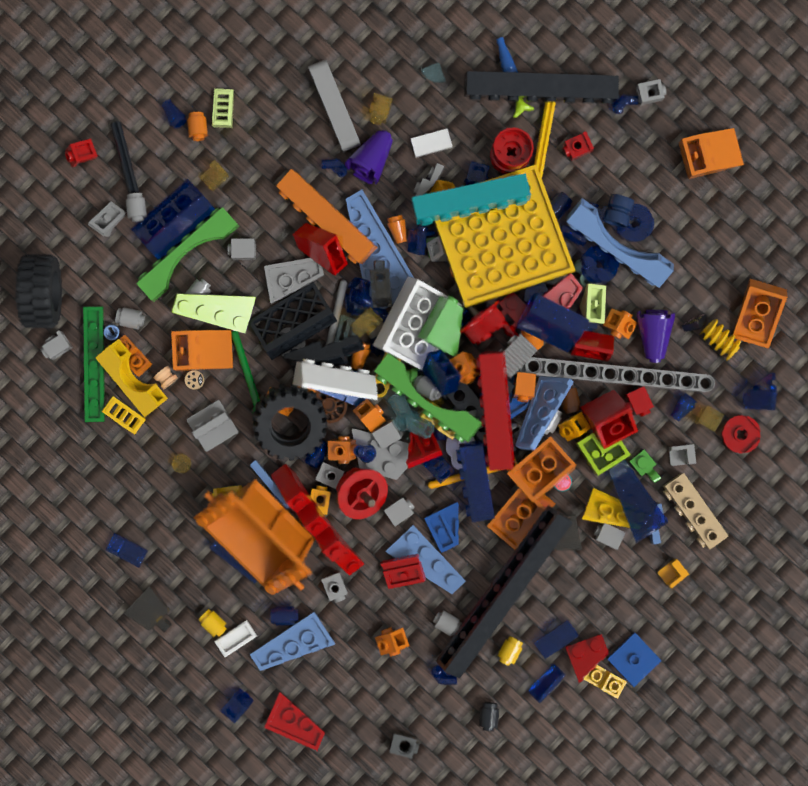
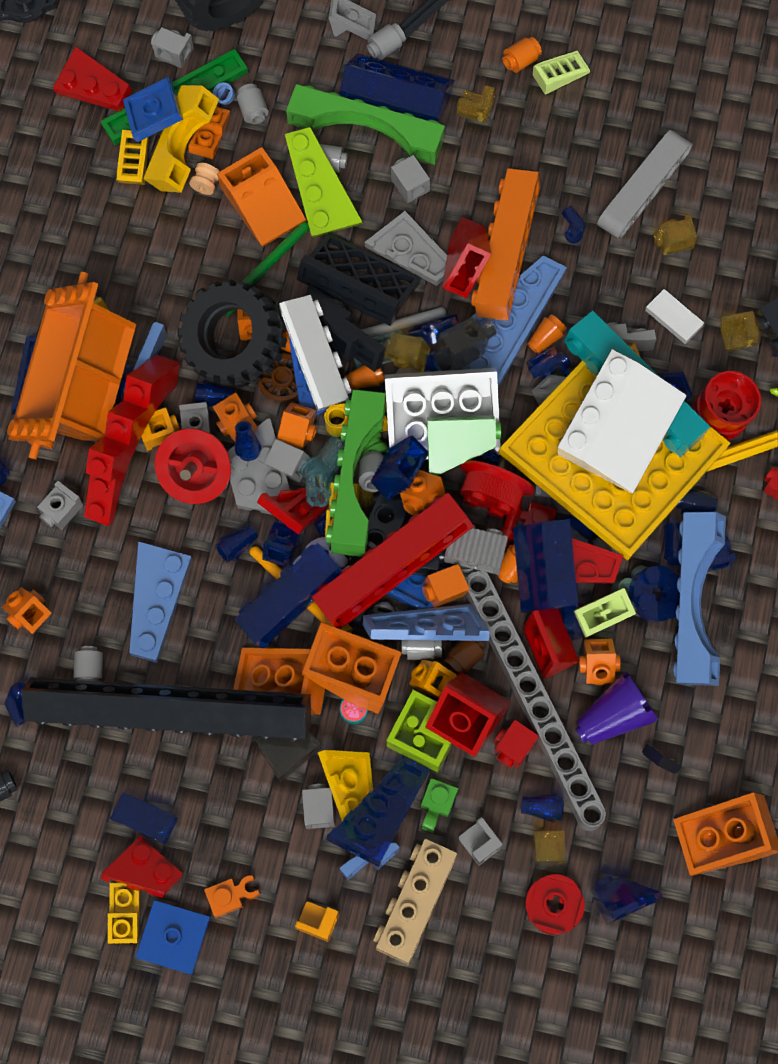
camera: 65 degrees right, 15 degrees down
clear blue cone [161,100,187,129] -> none
clear yellow plate [172,454,191,473] -> none
tan tile [185,370,205,390] -> none
light grey bracket [187,400,238,452] -> none
dark purple cone [345,130,393,184] -> none
red plate [381,554,426,589] -> none
light grey brick [384,498,415,526] -> none
clear light blue tile [421,63,446,83] -> none
blue wing [424,502,459,553] -> none
yellow brick [497,636,523,666] -> none
clear blue slope [529,664,566,703] -> none
dark blue wheel [603,194,635,228] -> none
clear blue plate [616,204,654,242] -> none
yellow piece [699,319,741,361] -> none
none -> red wing [53,46,132,112]
none -> blue plate [123,77,183,142]
none -> orange plate [204,875,260,918]
none -> clear blue cone [215,525,258,563]
none -> white slope [558,350,686,494]
none -> clear yellow panel [720,311,759,351]

